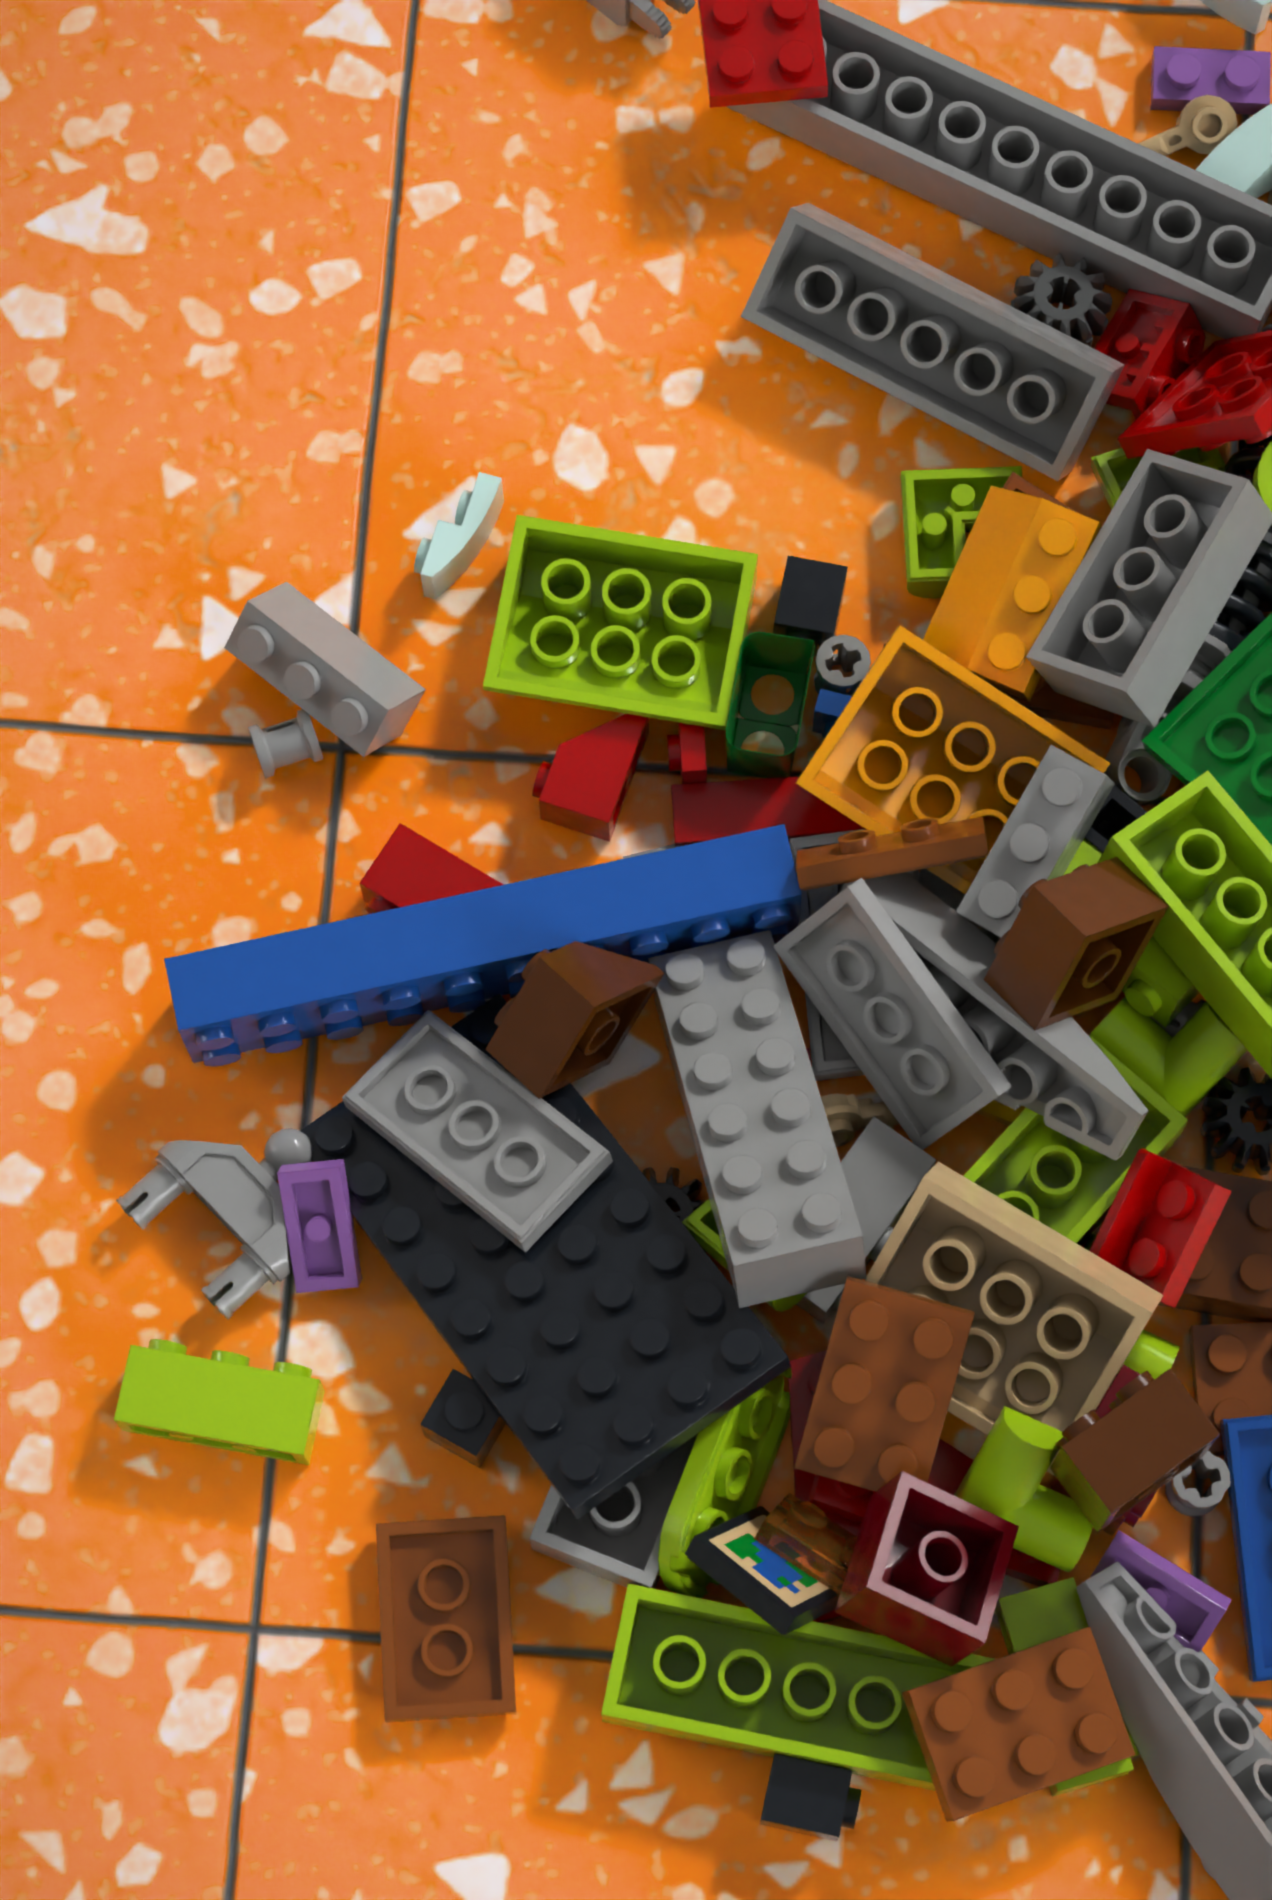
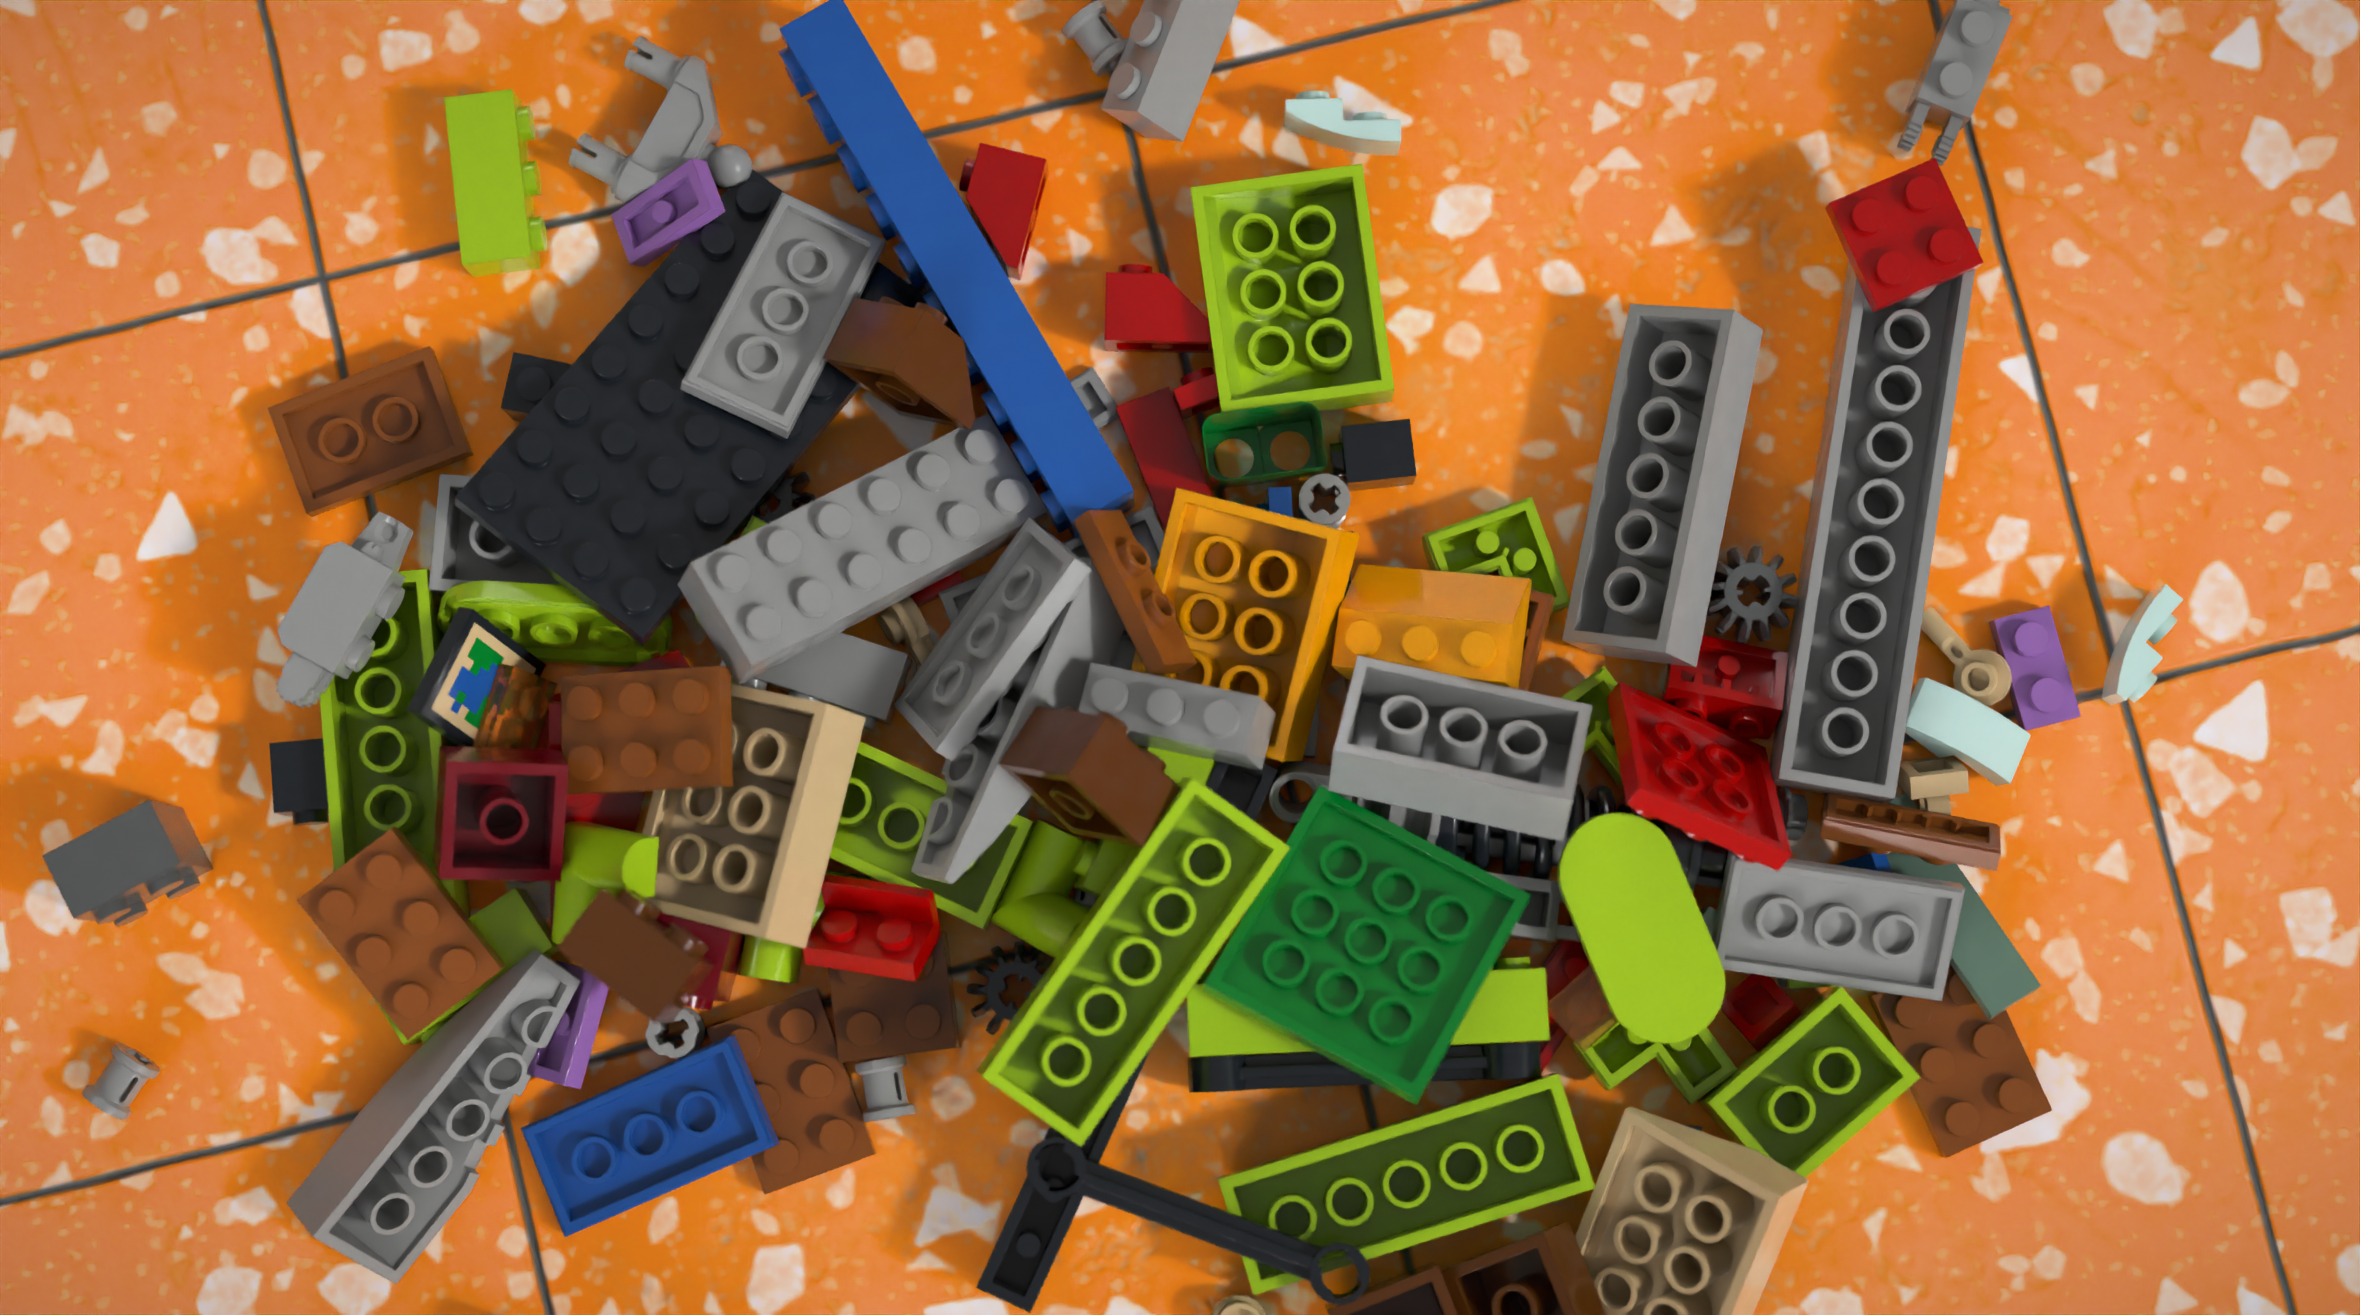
camera: 70 degrees right, 10 degrees up
none -> light grey hinge [276,511,414,708]

